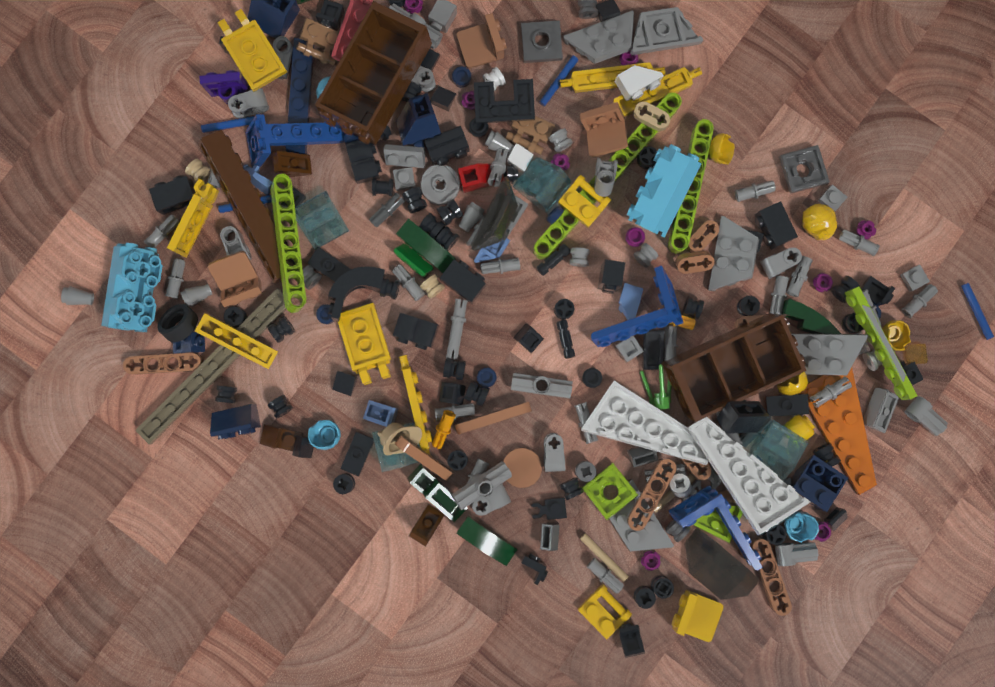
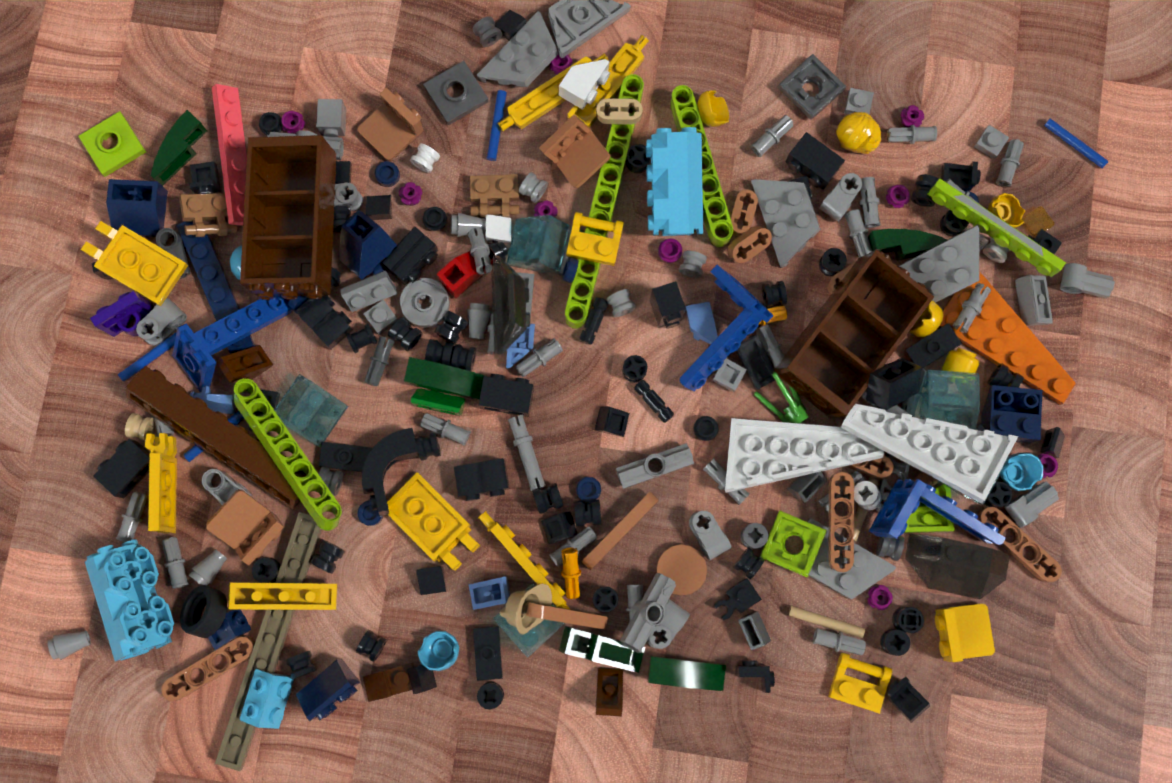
camera: 30 degrees left, 5 degrees down
tan wheel [420,274,445,299] -> none
black plate [474,79,535,124] -> none
light grey piece [594,157,618,197] -> none
none -> medium azure bracket [240,669,294,729]

